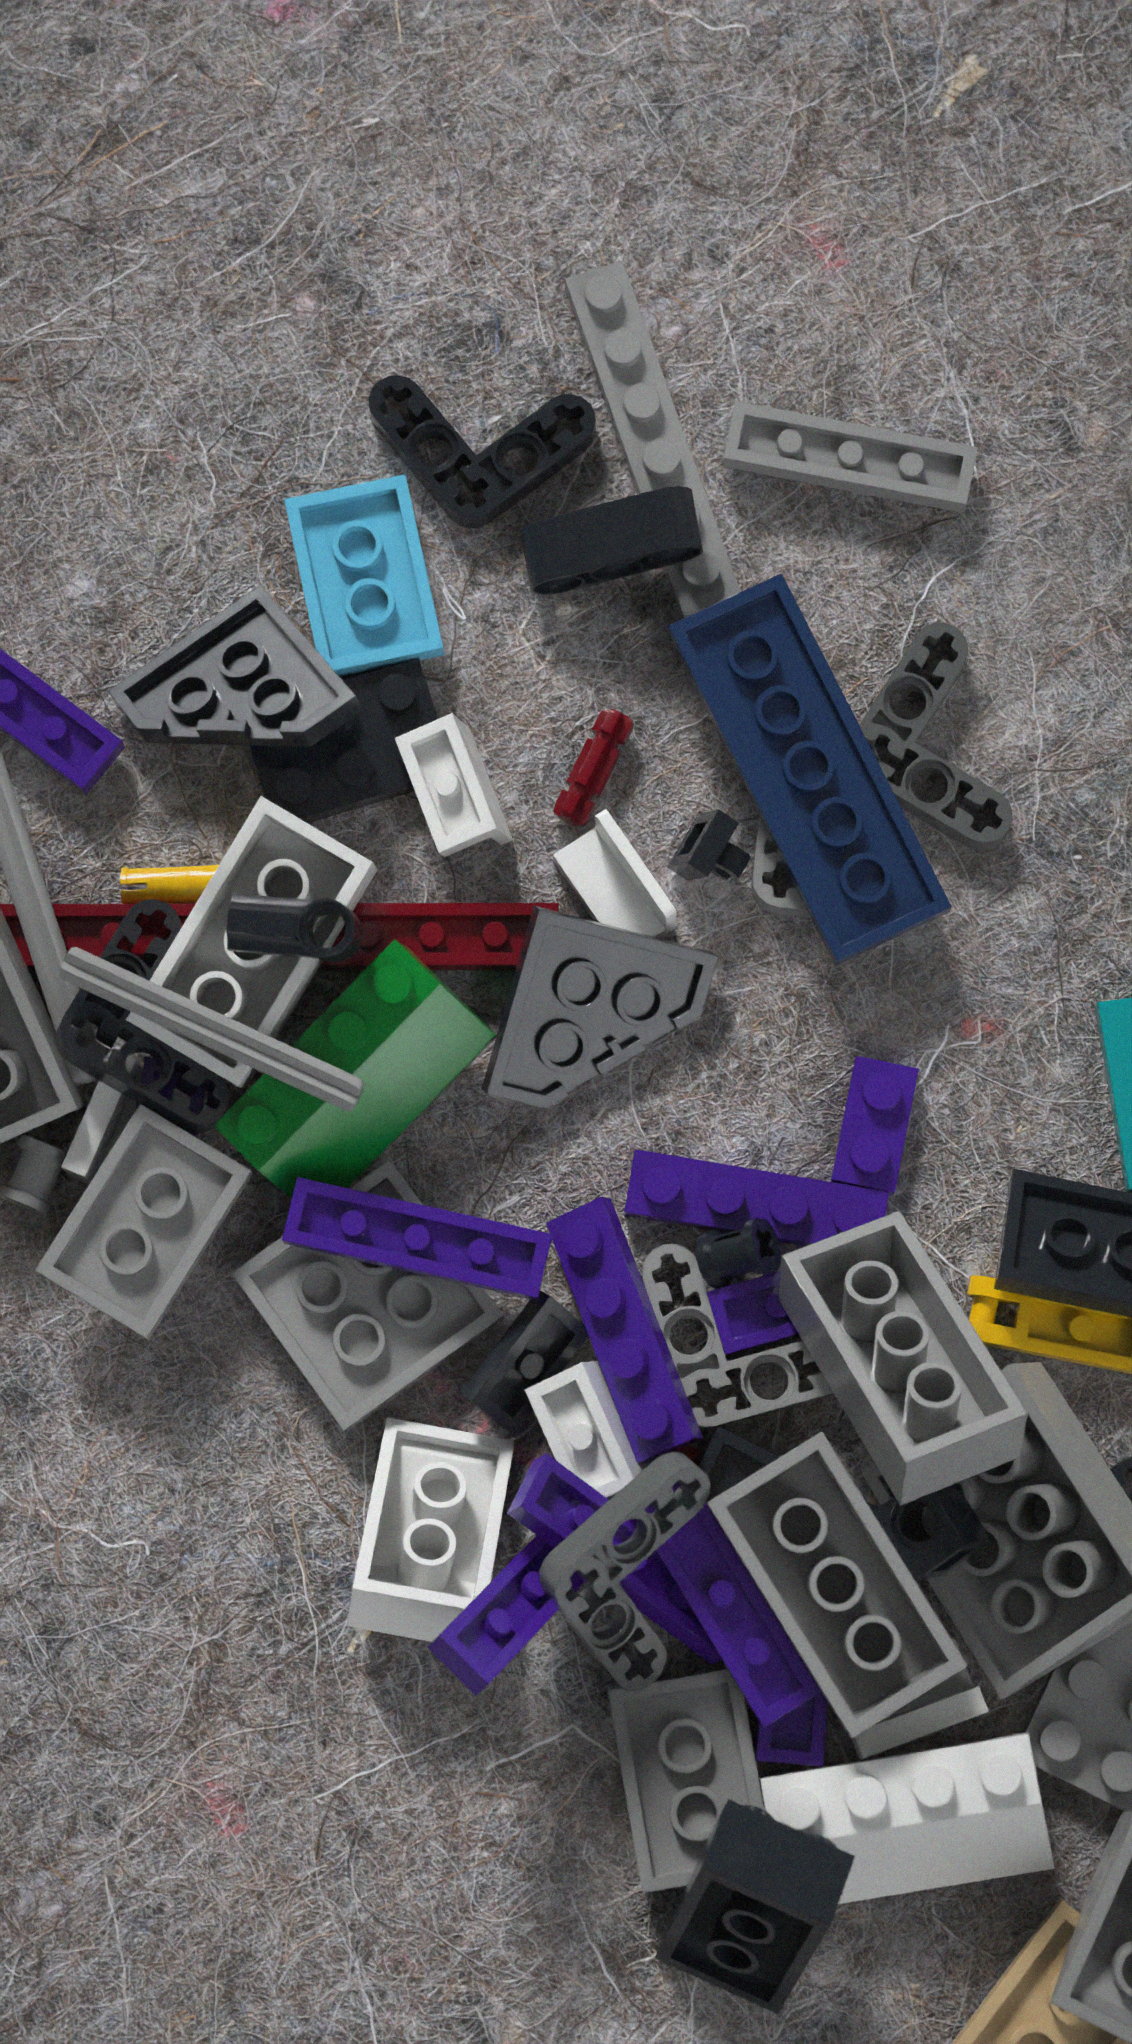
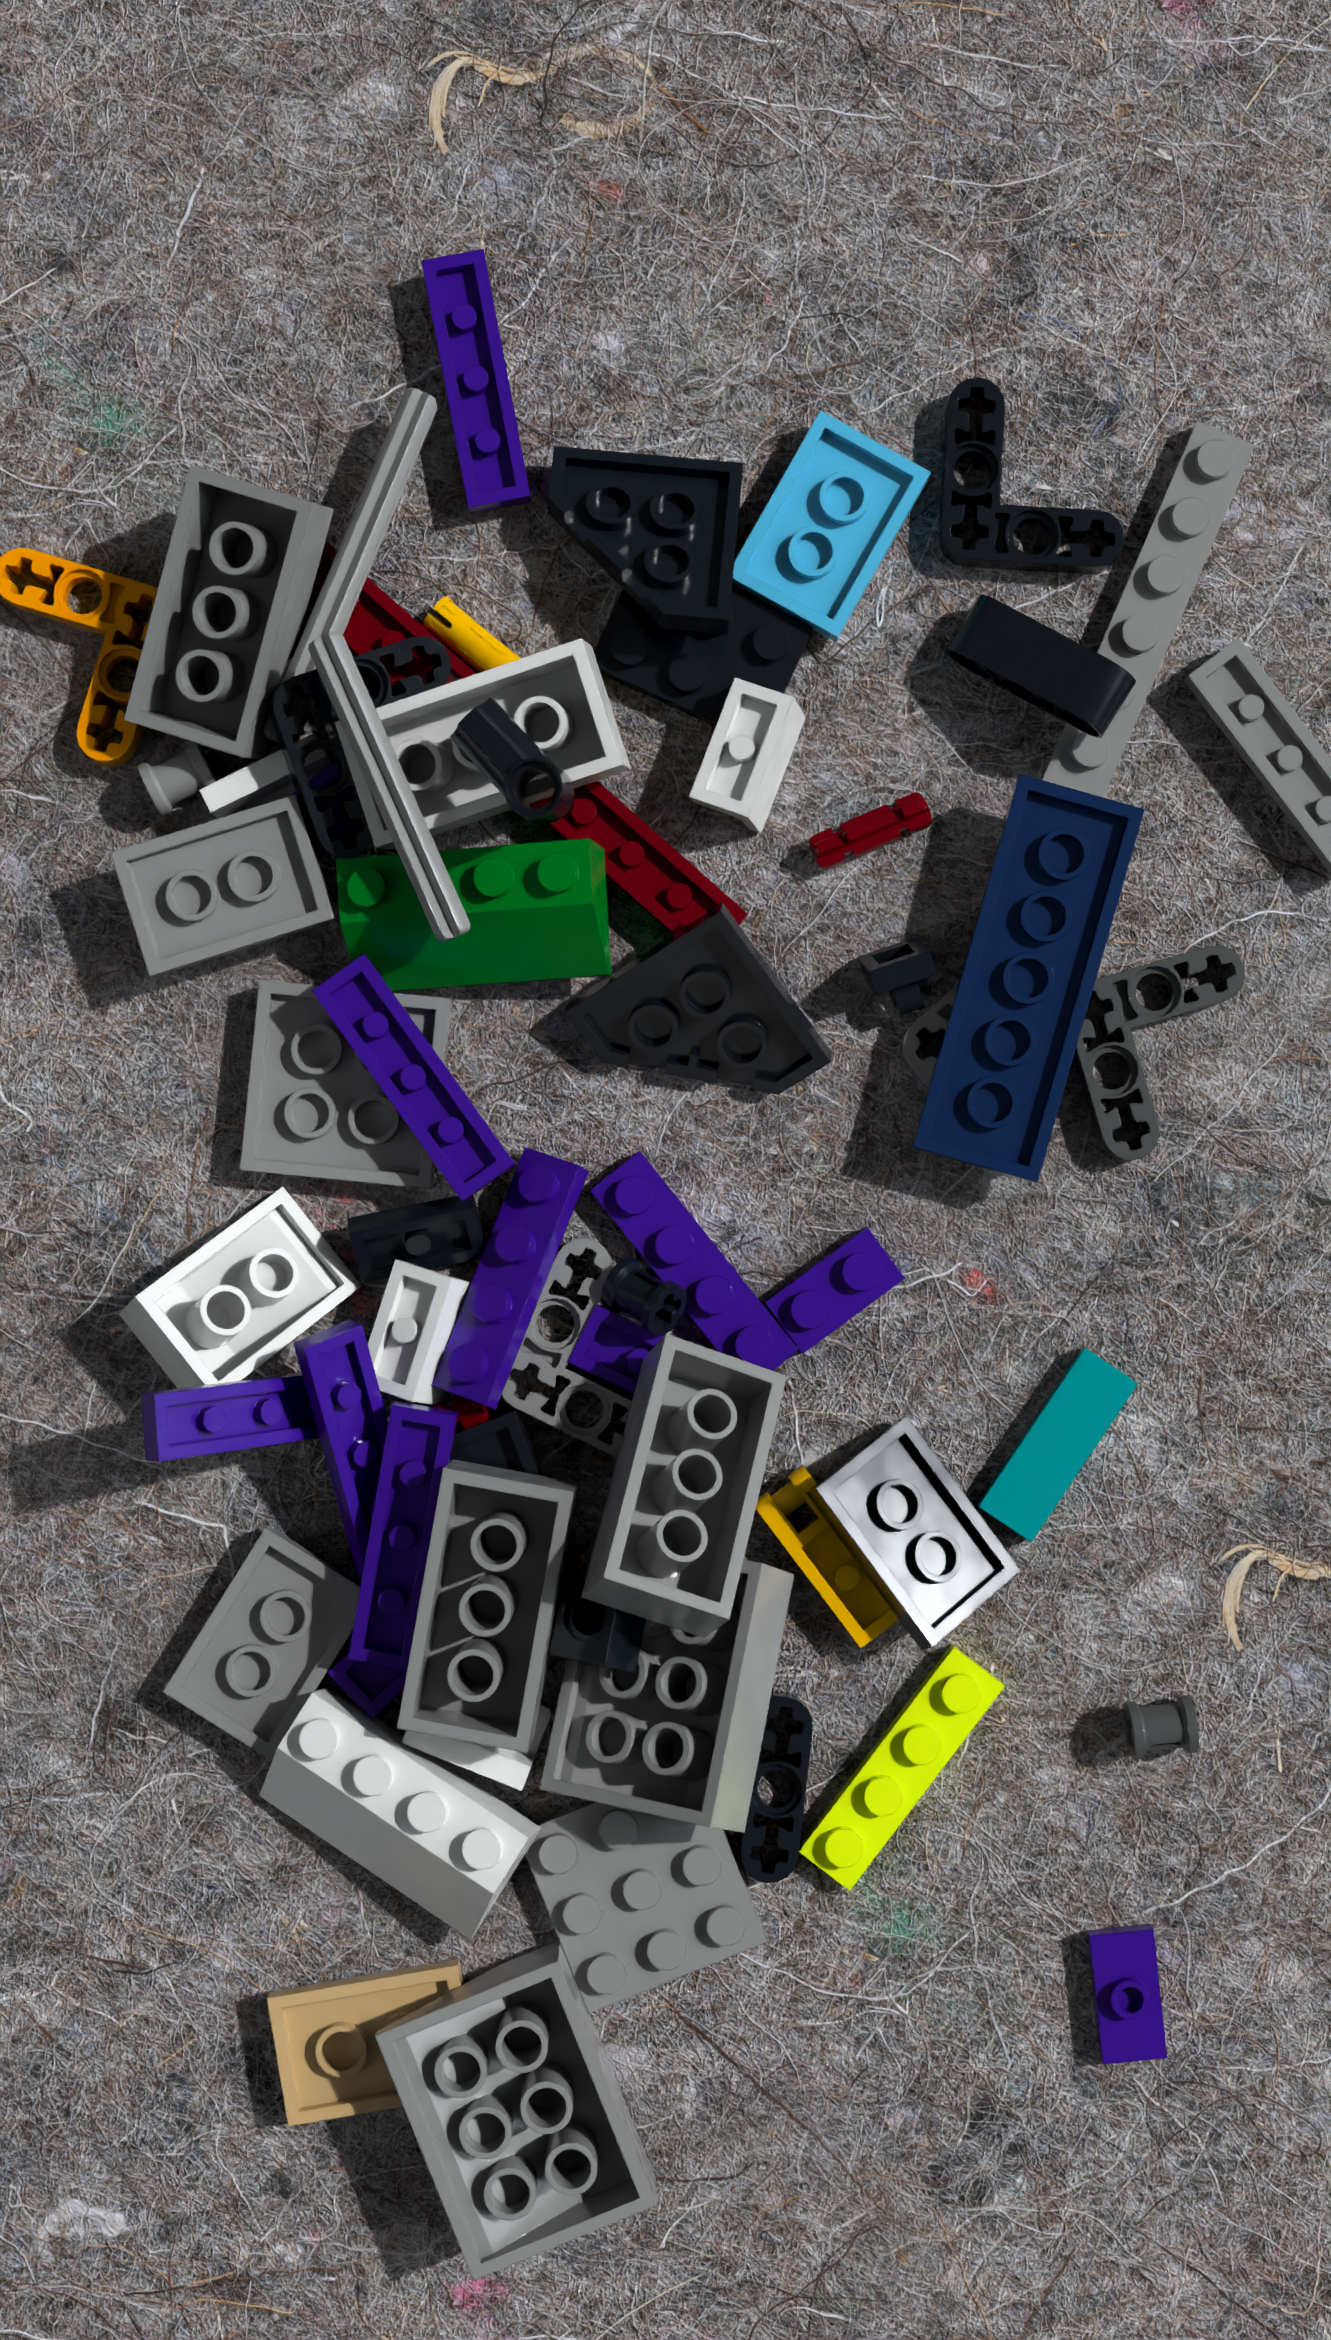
camera: 45 degrees right, 10 degrees up
dark grey beam [539,1452,710,1691] -> none
white panel [553,809,677,938] -> none
black slope [655,1799,855,2014] -> none

